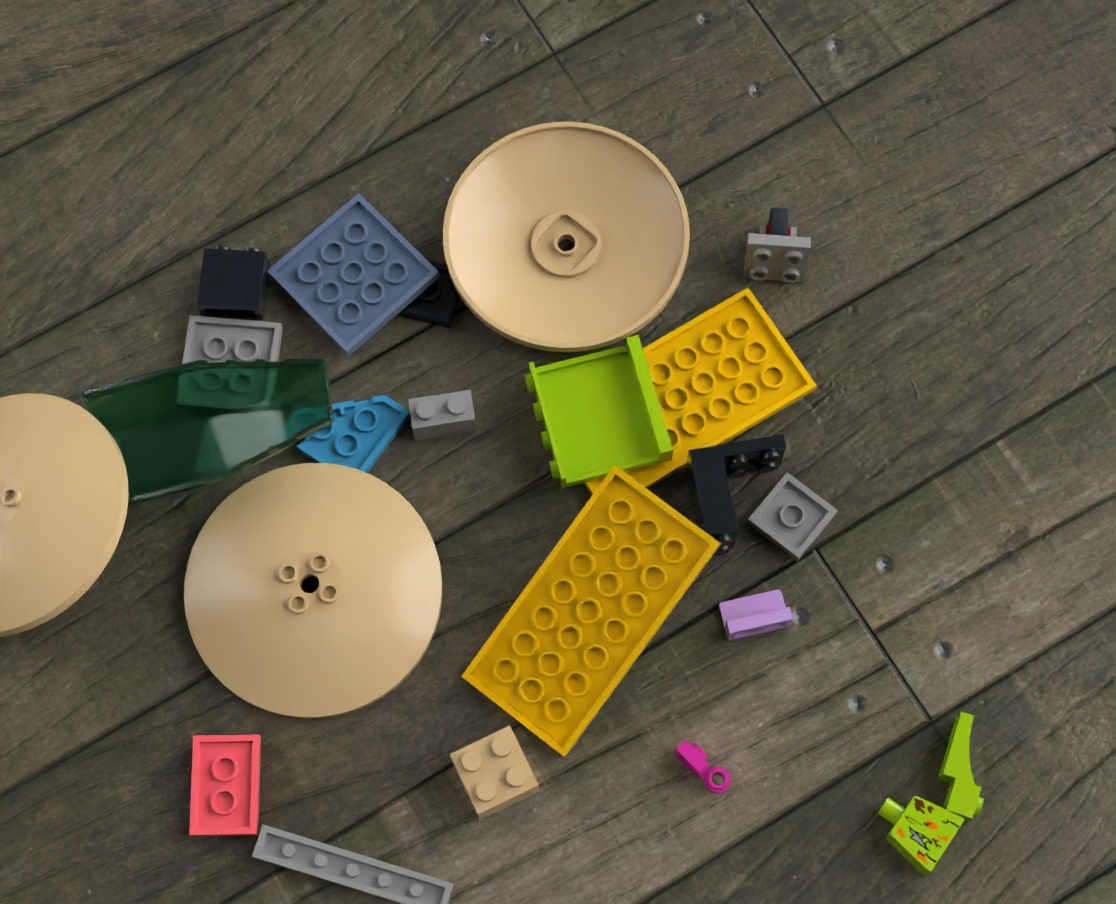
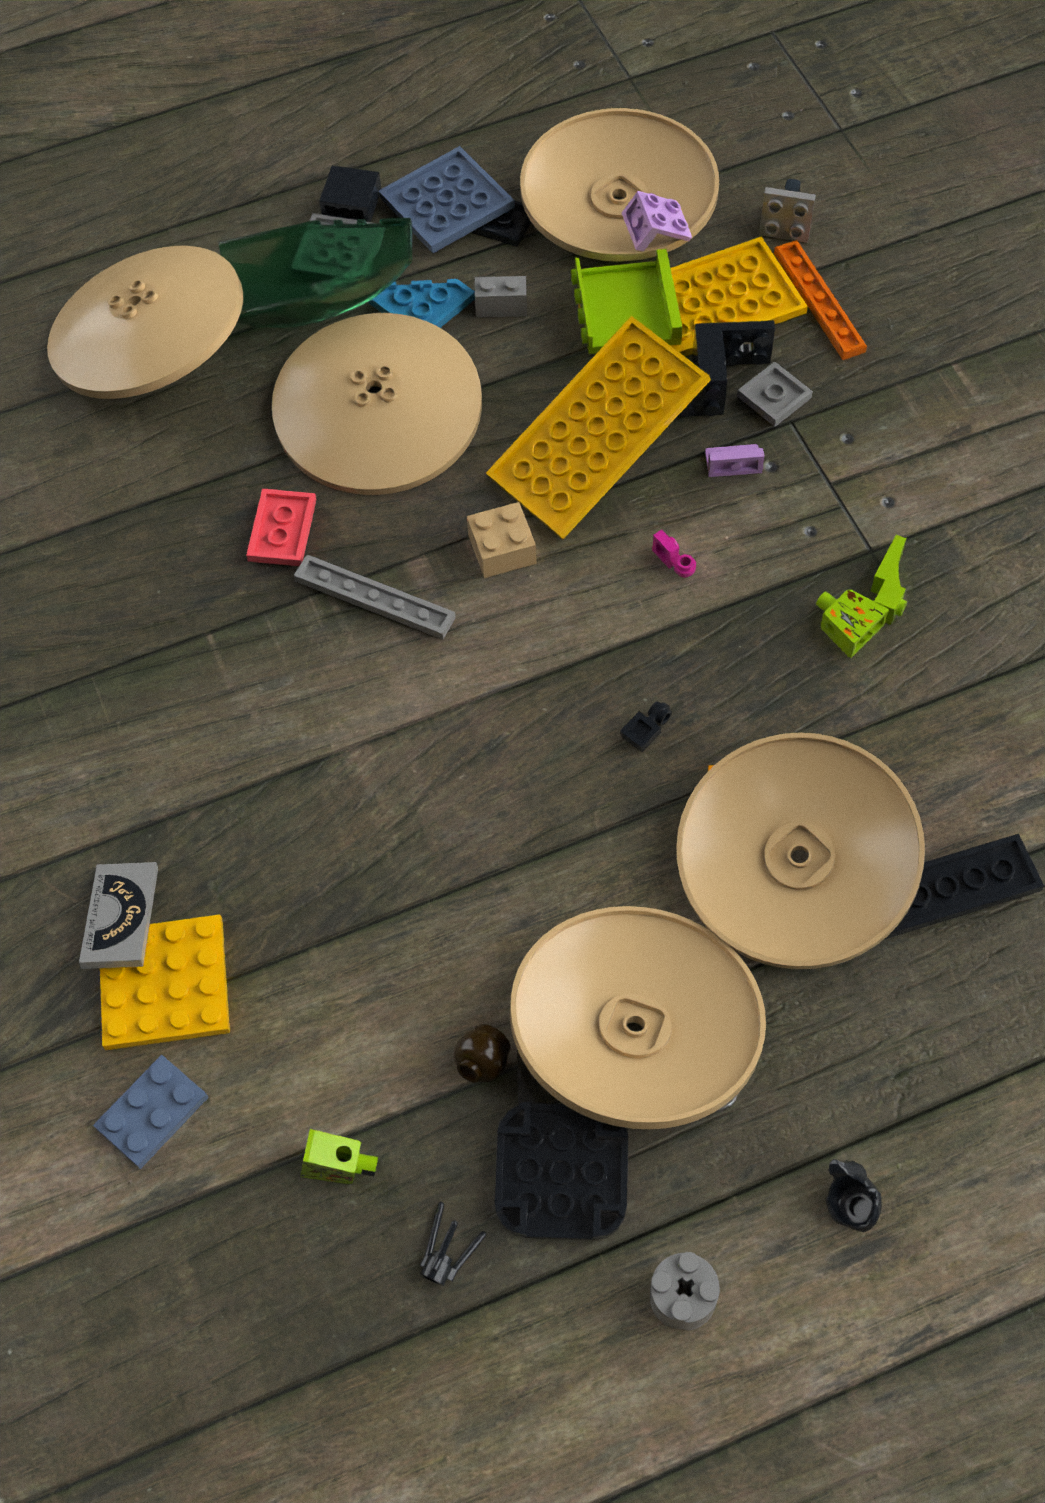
camera: 10 degrees right, 10 degrees down
none -> lavender bracket [622,191,692,252]
none -> orange tile [774,240,867,360]

